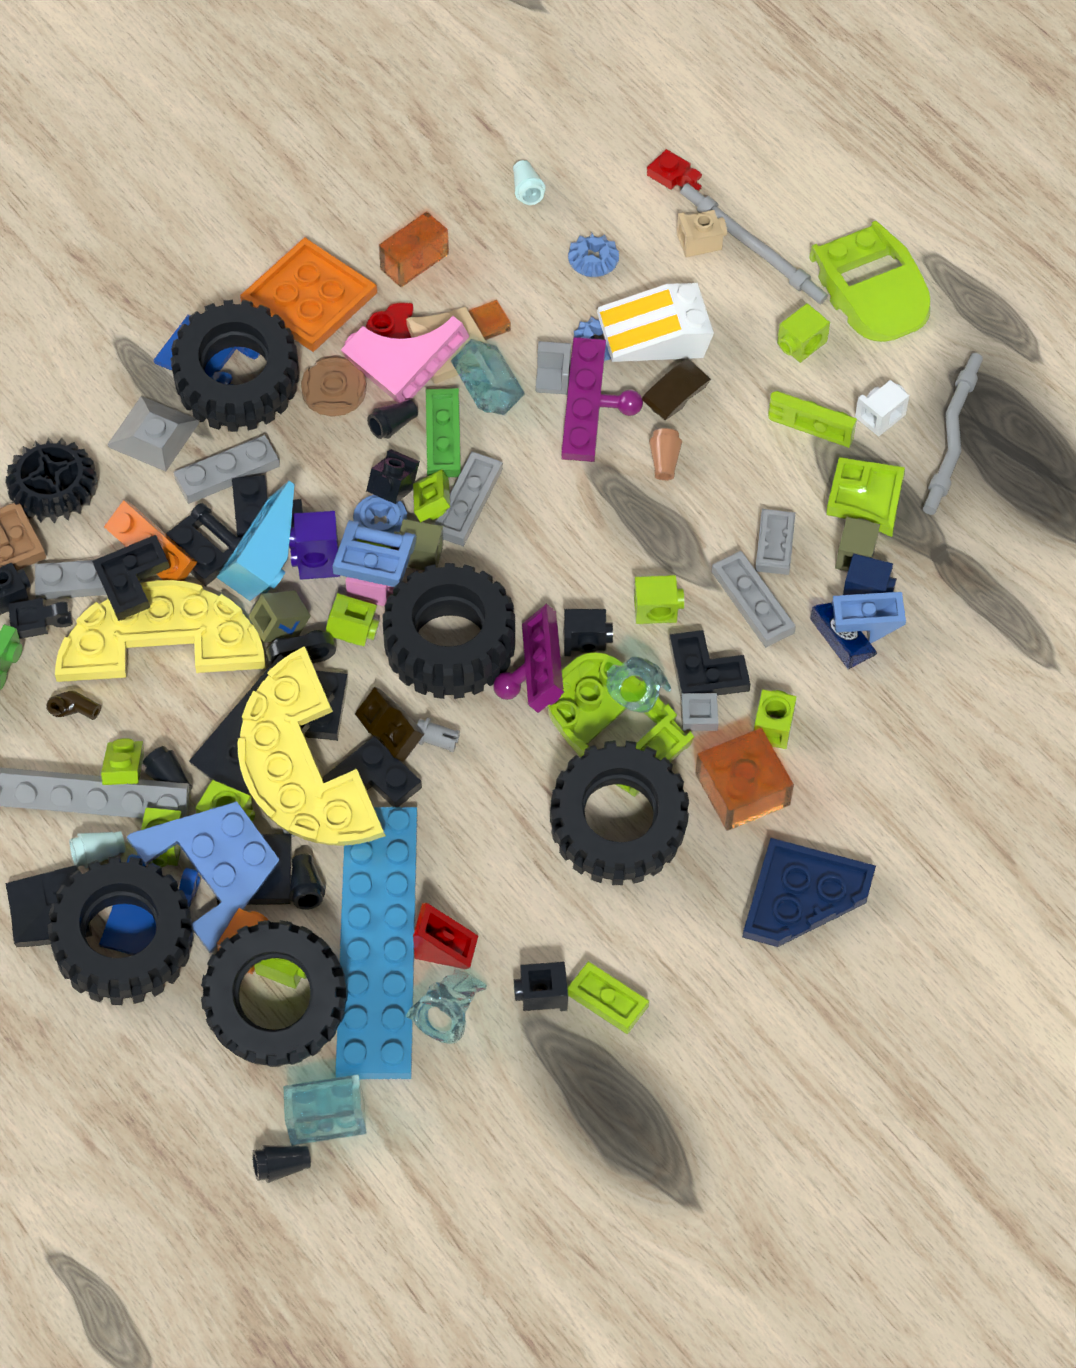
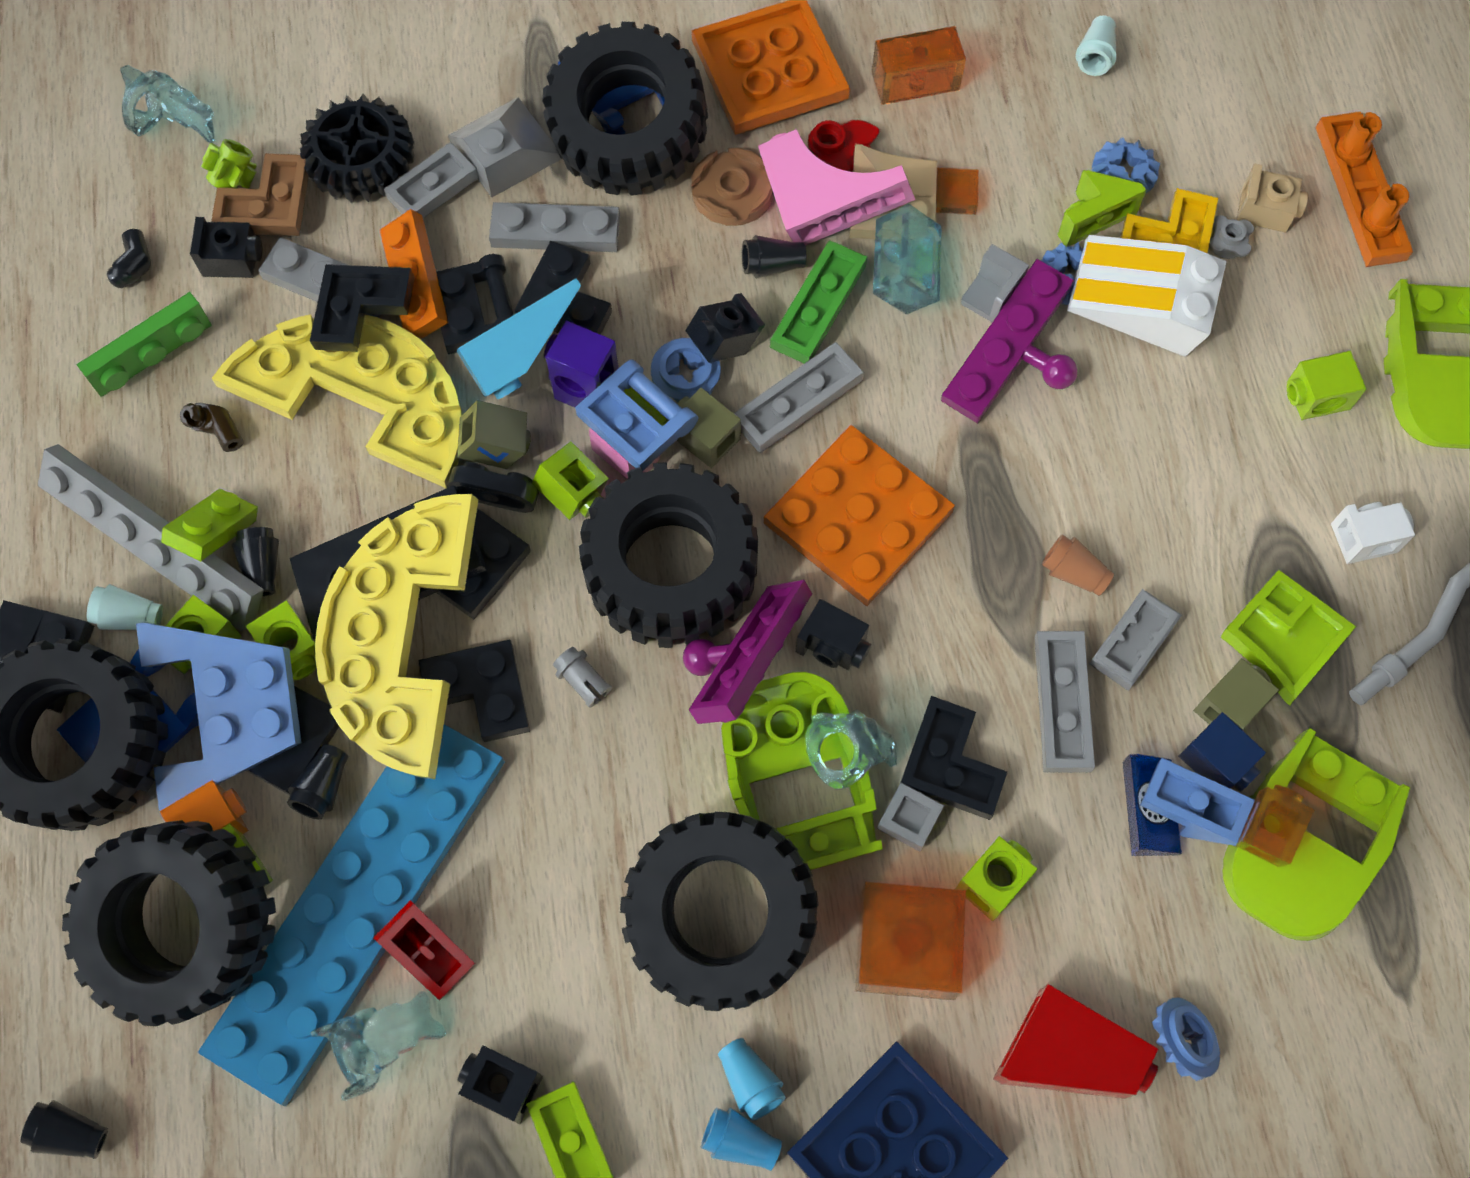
camera: 30 degrees right, 10 degrees up
black plate [8,598,73,639] -> none
clear light blue brick [283,1074,367,1146] -> none
dark brown slope [355,687,424,762] -> none
lime plate [413,469,450,523] -> none
lime brick [634,575,684,624] -> none
dark brown slope [642,358,711,421] -> none
red plate [647,149,702,191] -> none
nougat cone [649,428,682,481] -> none
light grey bar [680,183,828,305] -> none
lime hinge [768,391,857,448] -> none
none -> light grey plate [384,142,479,218]
none -> dark azure cone [701,1108,782,1171]
none -> medium azure cone [718,1038,786,1121]
none -> orange plate [763,425,955,606]
none -> red slope [993,984,1159,1099]
none -> nougat cone [1042,534,1114,596]
none -> lime slope [1058,170,1146,246]
none -> yellow plate [1120,188,1218,253]
none -> medium blue gear [1152,997,1220,1081]
none -> light grey plate [1209,215,1254,259]
none -> lime slope [1222,728,1410,941]
none -> clear orange brick [1235,785,1315,867]
none -> orange plate [1315,111,1413,267]

